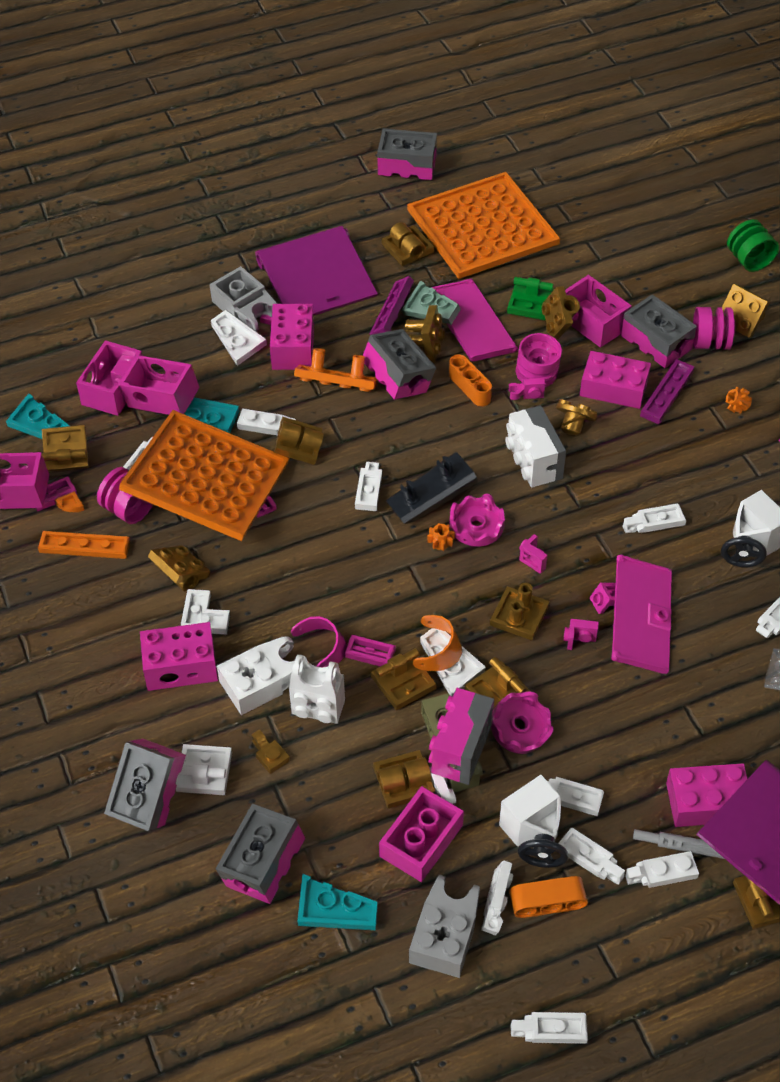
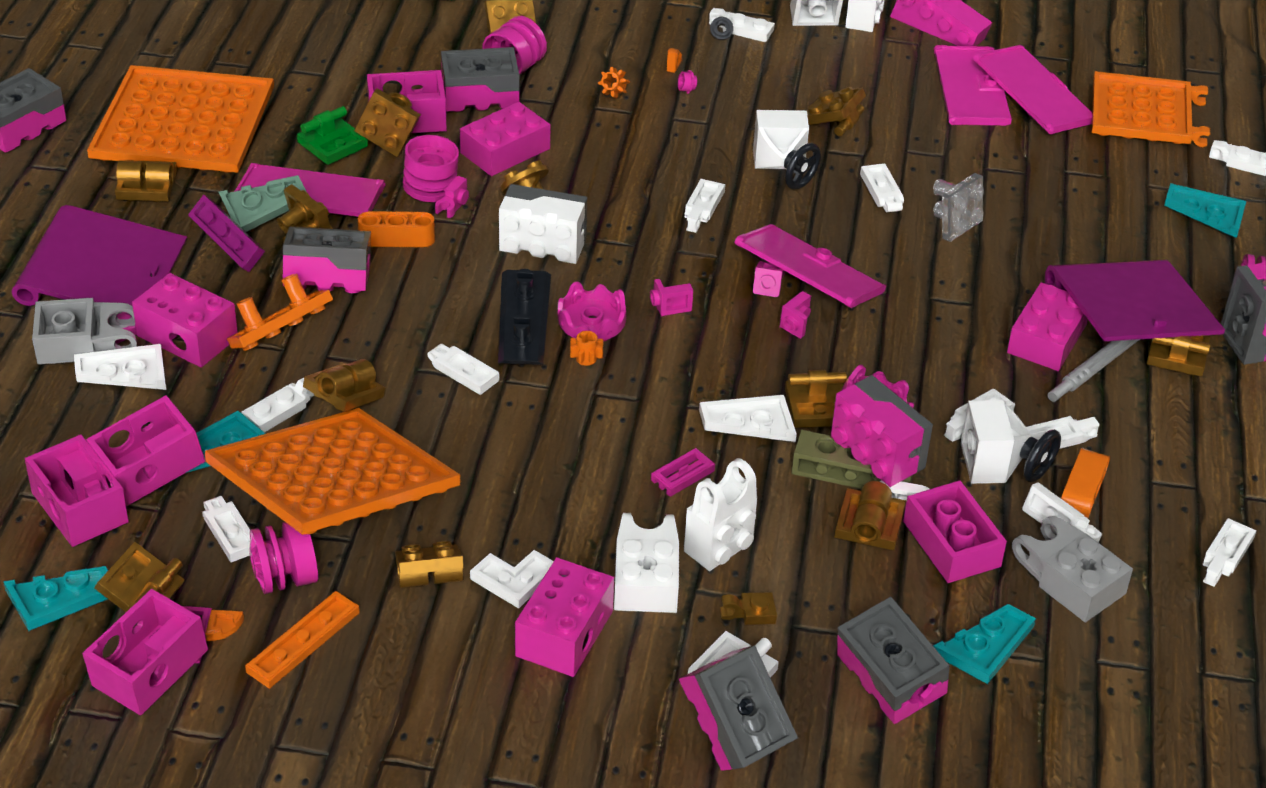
camera: 60 degrees left, 10 degrees down
dark pink piece [291,616,347,668] -> none
pearl gold plate [371,648,436,711] -> none
orange piece [413,615,462,671] -> none
pearl gold plate [490,583,550,641] -> none
white hinge [625,851,699,888] -> none
magenta plate [640,359,695,424] -> none

